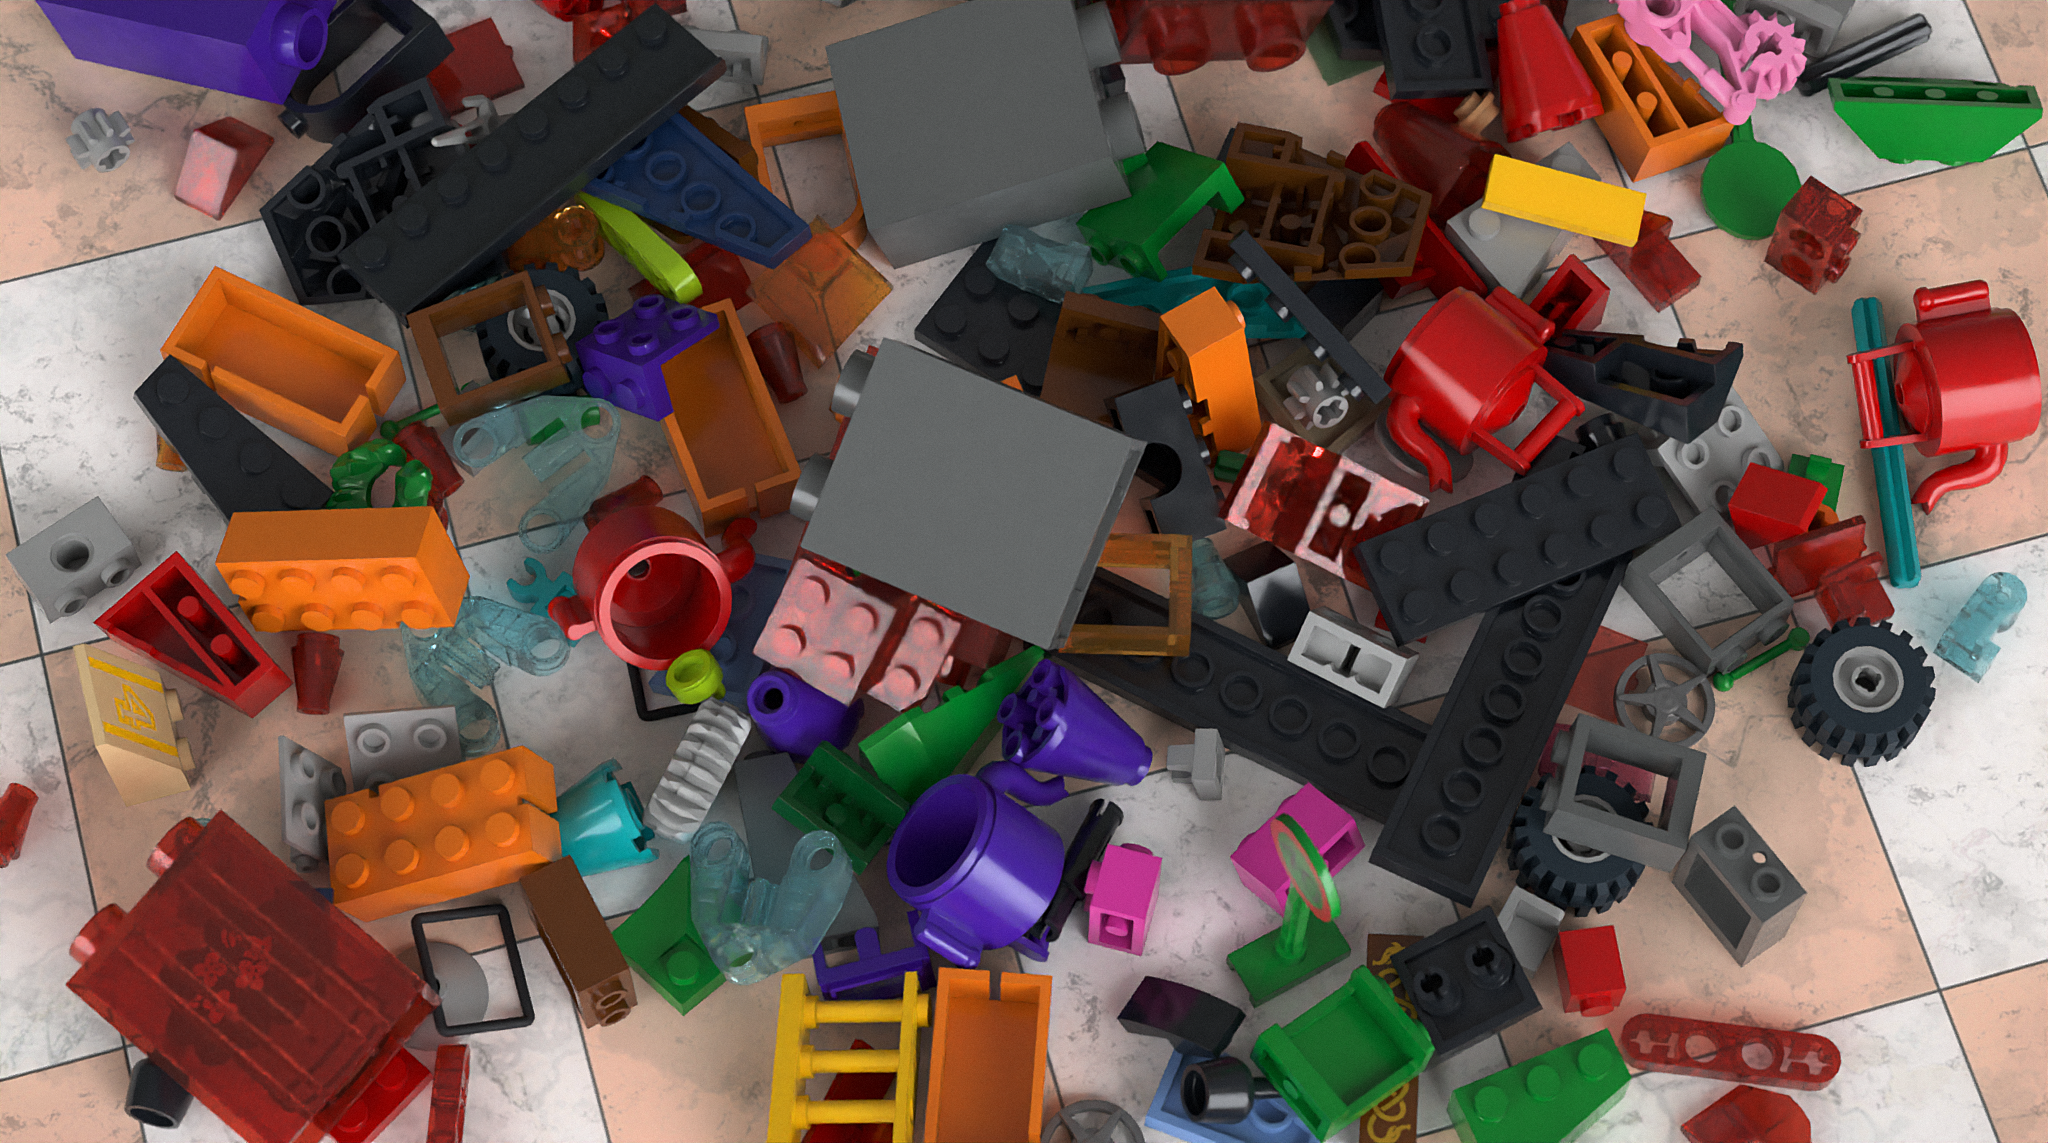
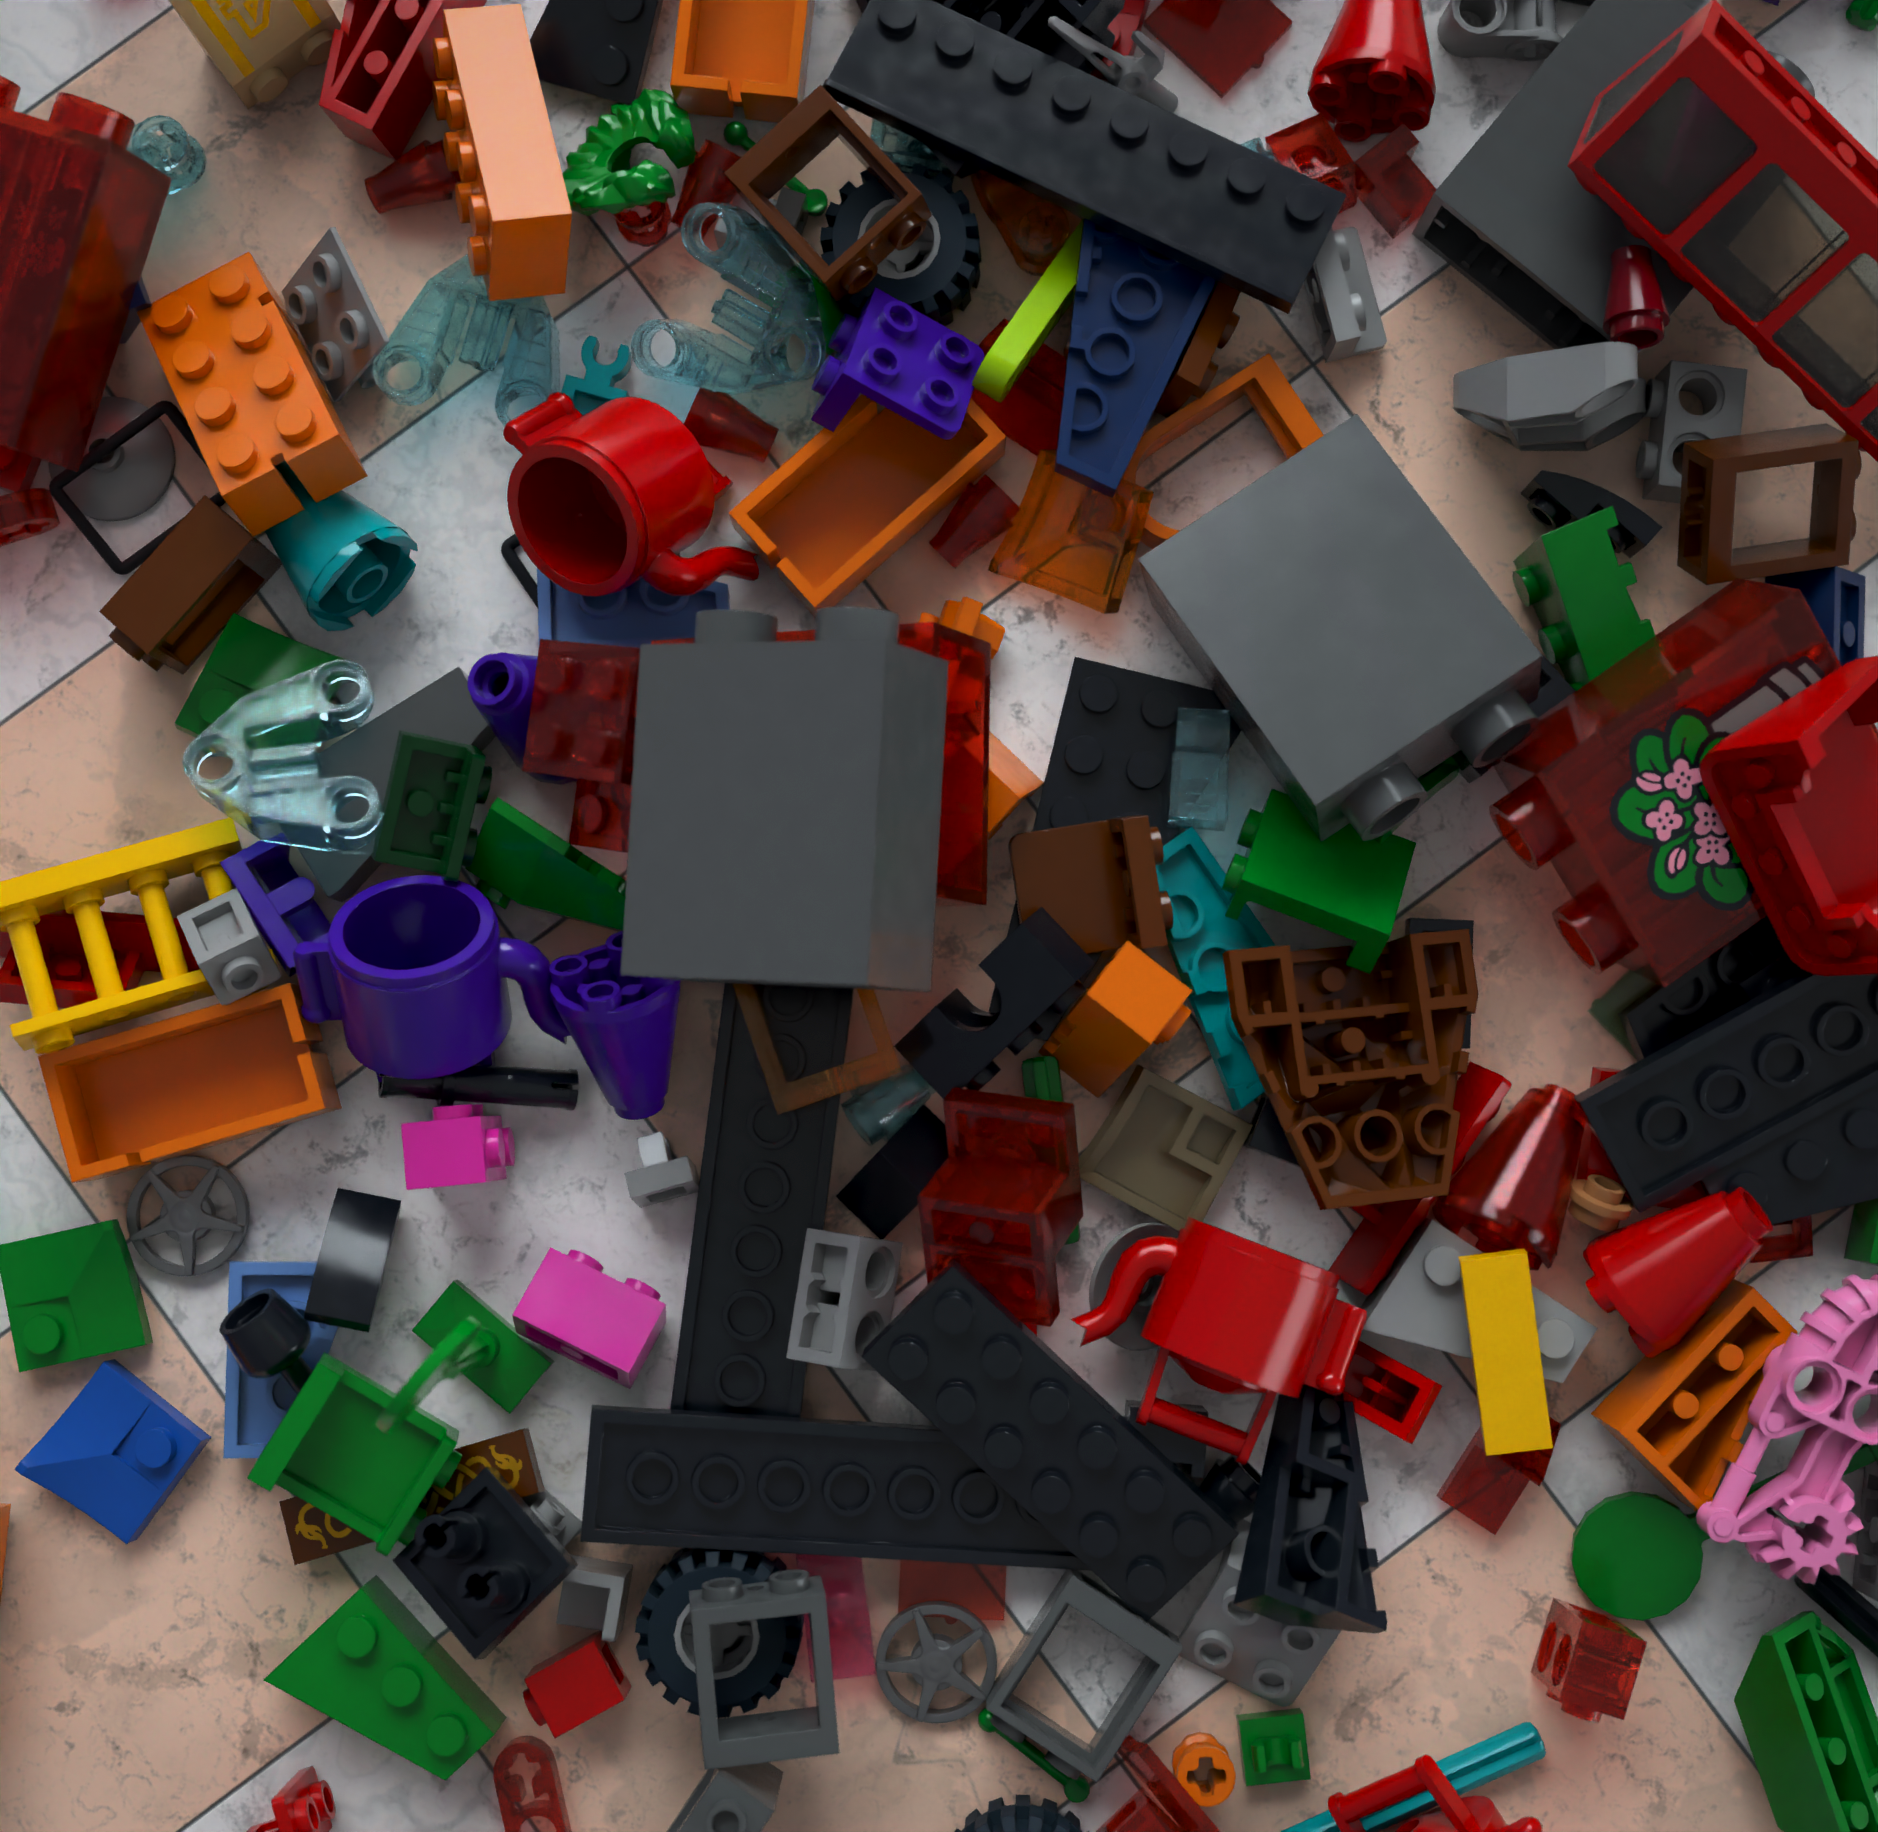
camera: 70 degrees right, 20 degrees up
light grey hinge [278,735,346,873] -> none
light grey gear [642,697,751,845] -> none
lime tile [665,649,726,704] -> none
black wing [1226,229,1392,404] -> none
light grey gear [1283,362,1349,430] -> none
red slope [1728,462,1828,550] -> none
none -> light grey bracket [177,888,281,1005]

